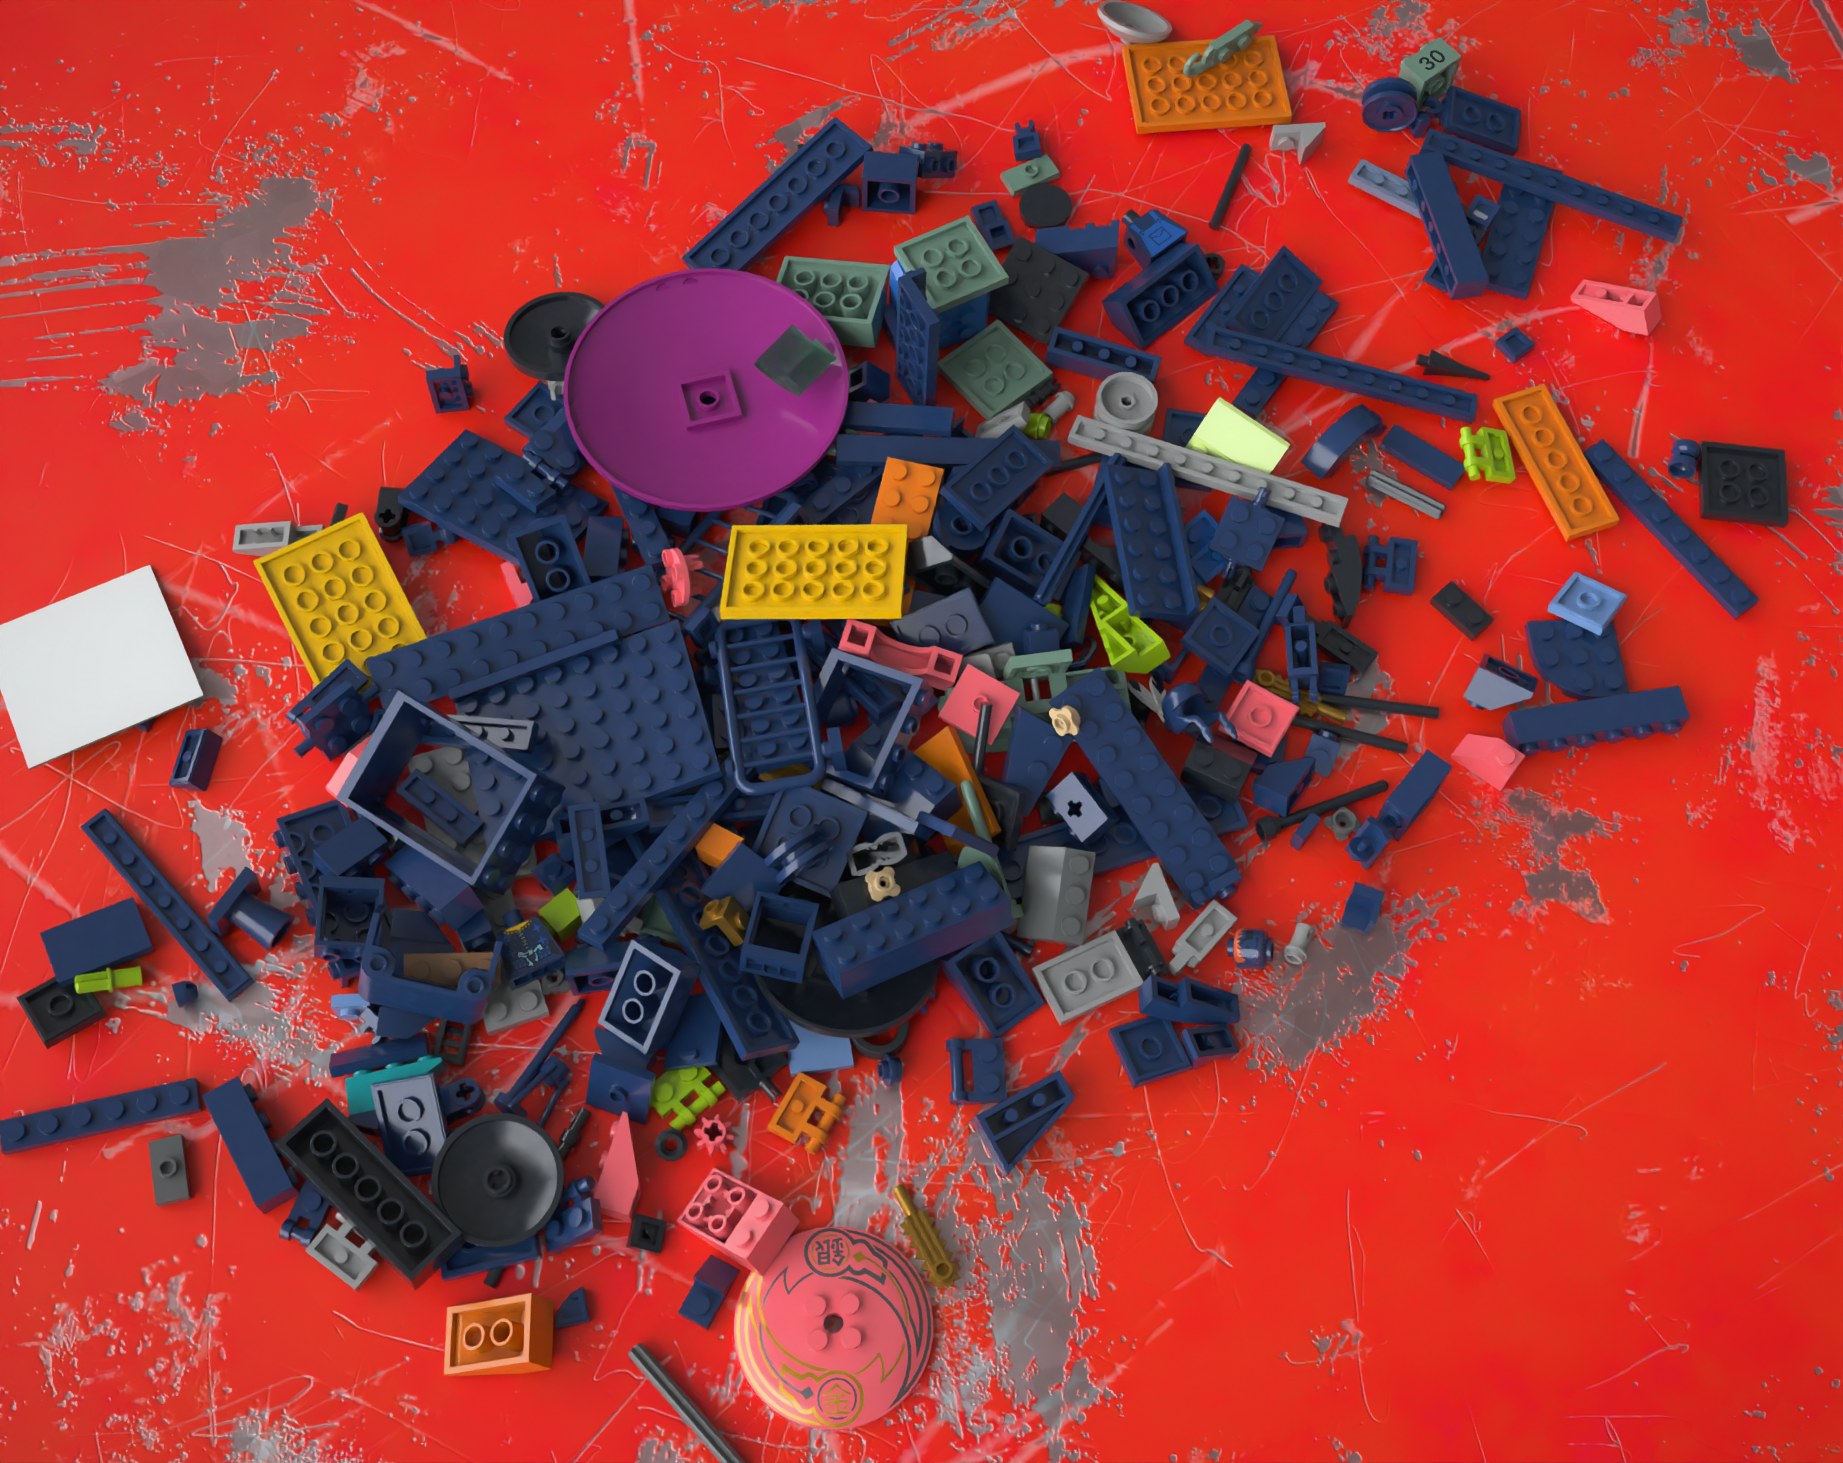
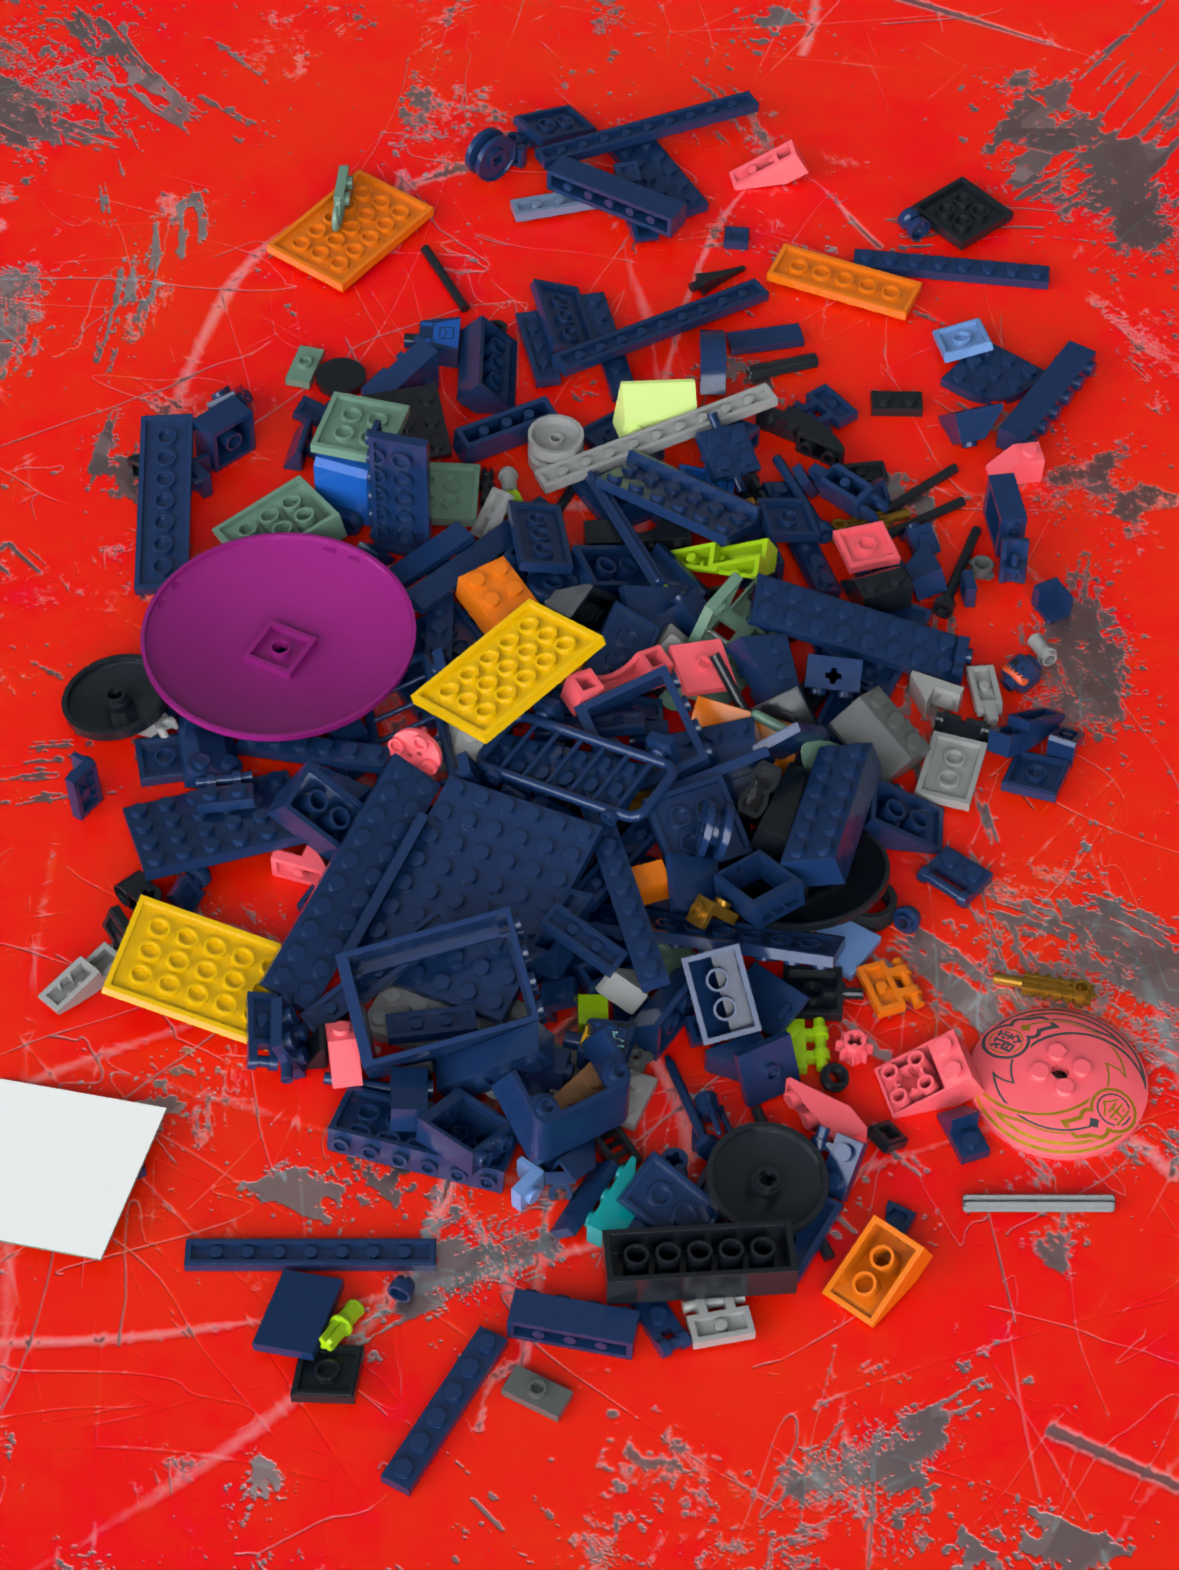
camera: 45 degrees left, 15 degrees down
dark blue slope [169,728,222,791] -> none
dark blue plant [206,866,295,952] -> none
slope [754,324,837,397] -> none
tan plate [865,867,900,901] -> none
dark blue wedge [971,1070,1075,1178] -> none
dark blue plate [1012,120,1042,162] -> none
tan plate [1049,705,1081,736] -> none
light grey dish [1097,0,1172,45] -> none
dark blue hair [1127,675,1238,744] -> none
light grey slope [1269,122,1326,165] -> none
sand green brick [1398,37,1462,111] -> none
lime plate [1459,427,1516,484] -> none

